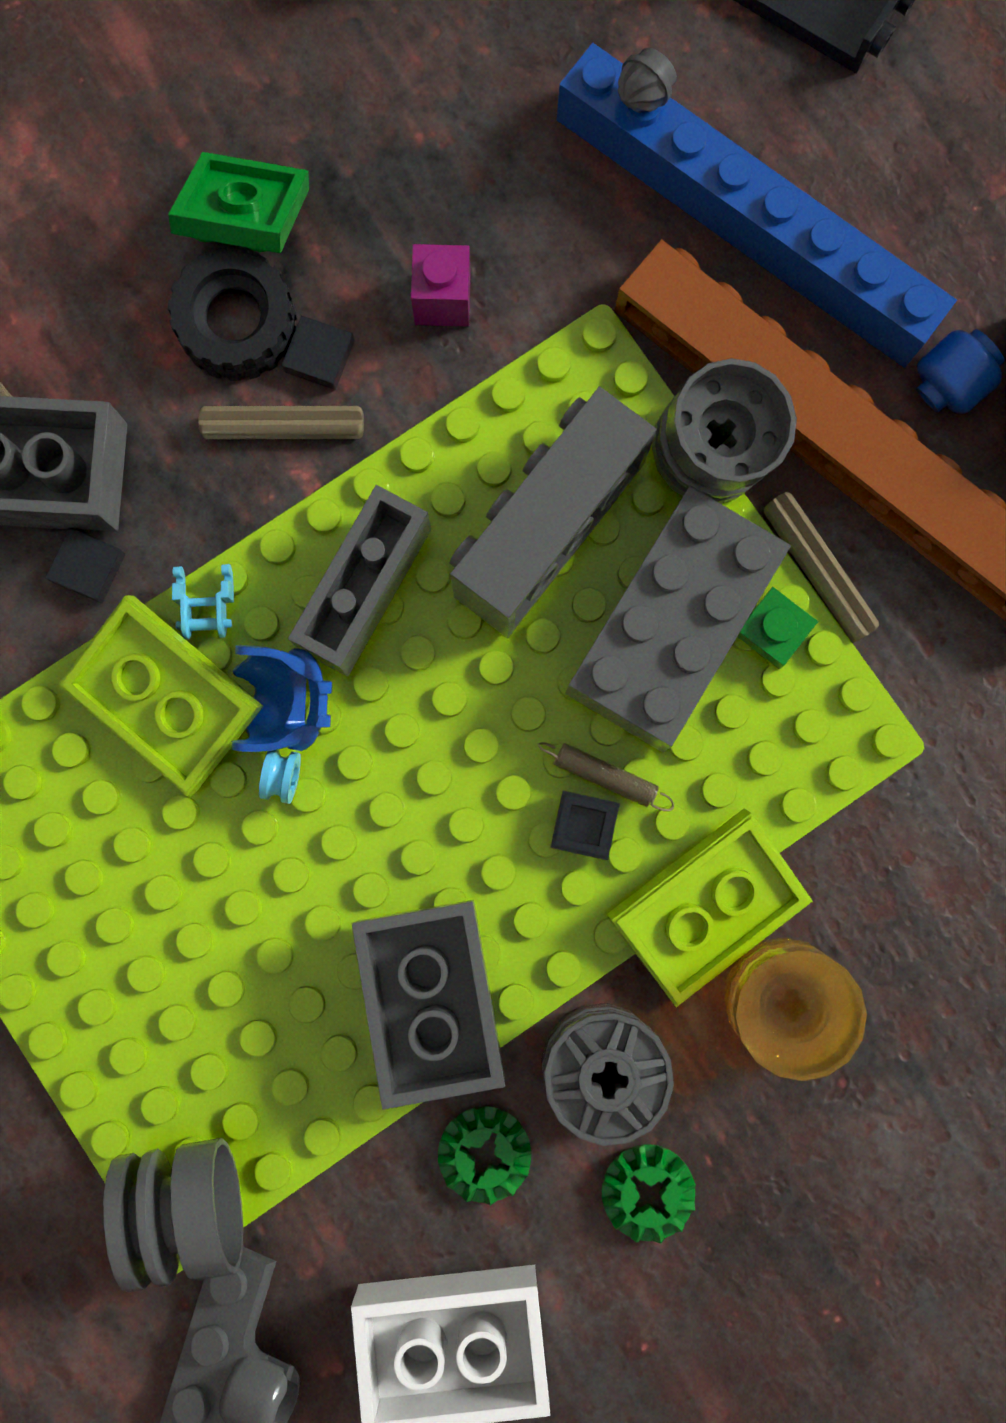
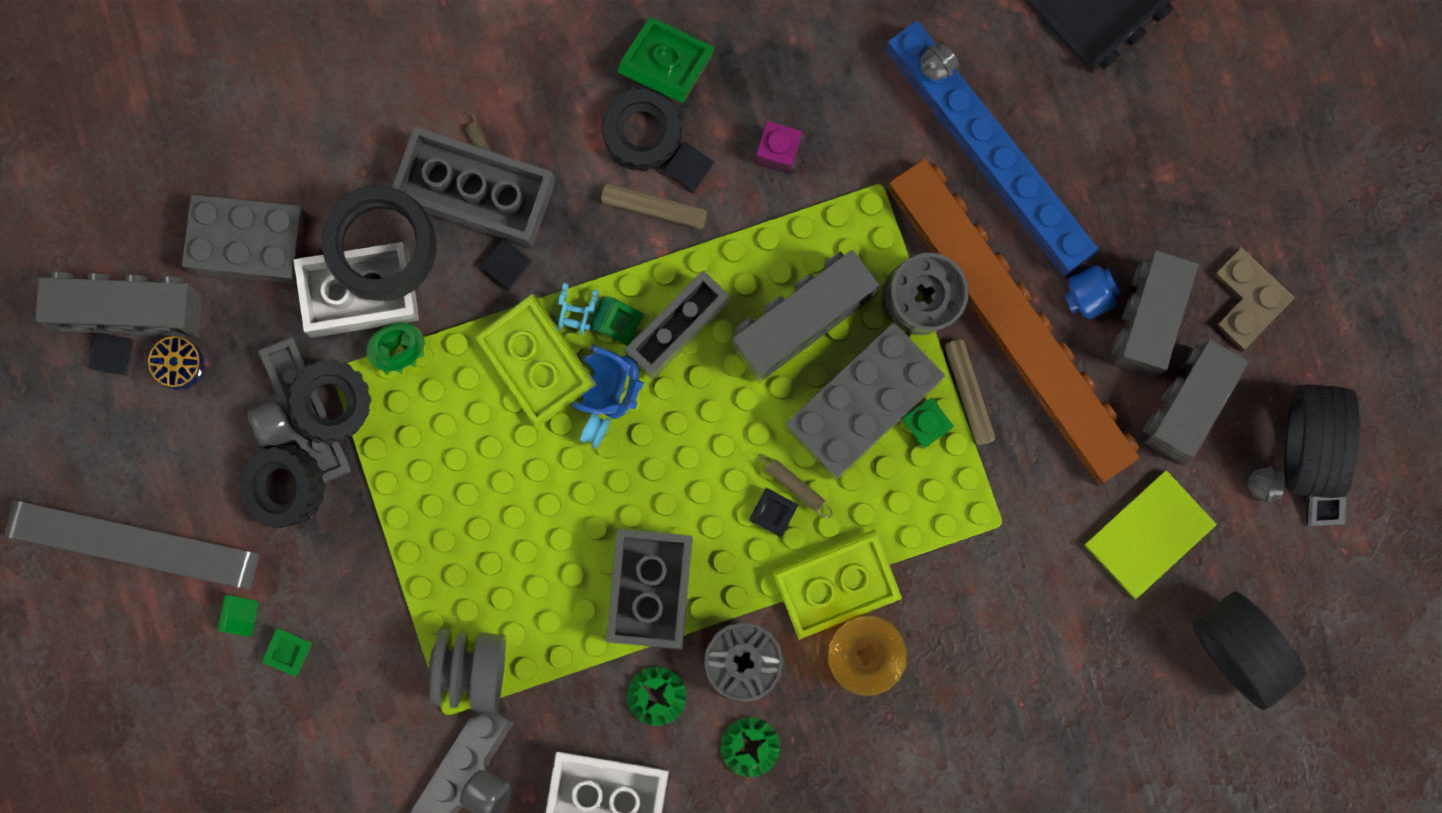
camera: 20 degrees right, 0 degrees up
none -> green slope [590,296,644,346]

